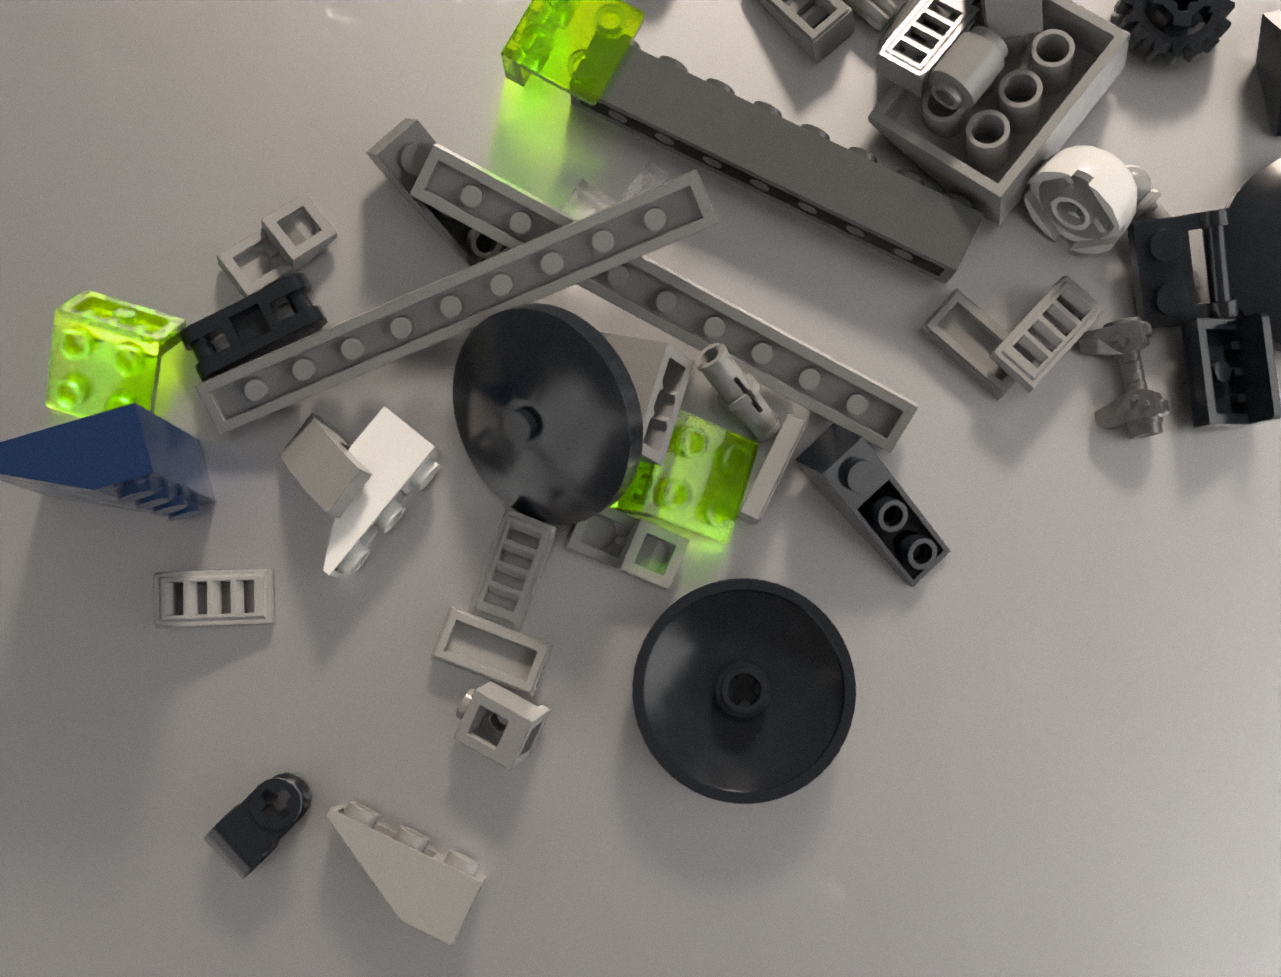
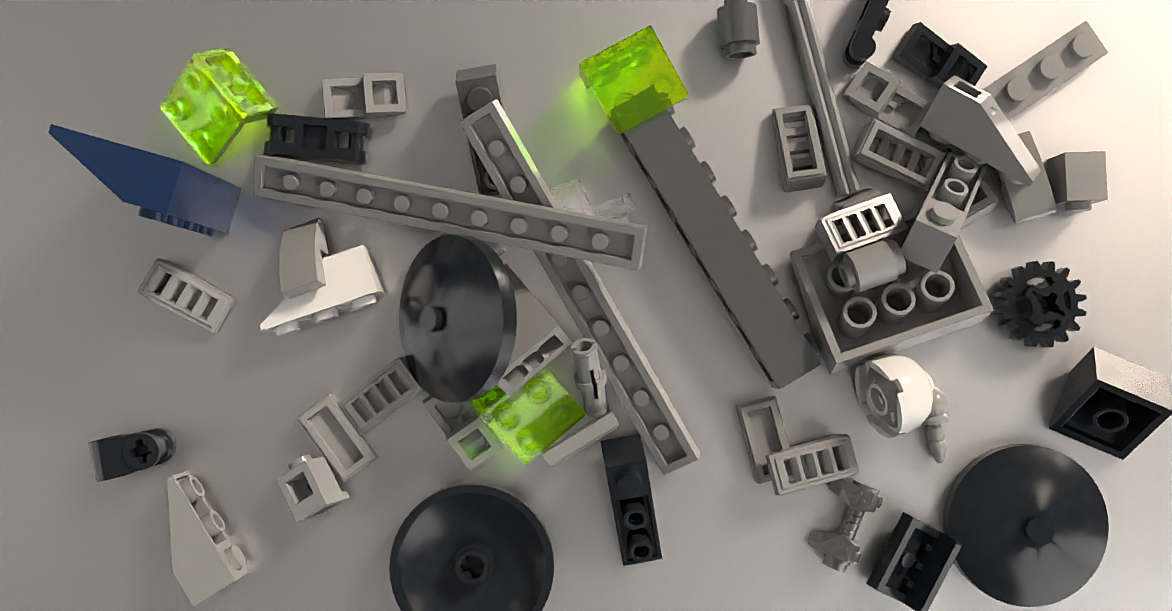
camera: 35 degrees right, 5 degrees up
black plate [1127,208,1240,329] -> none

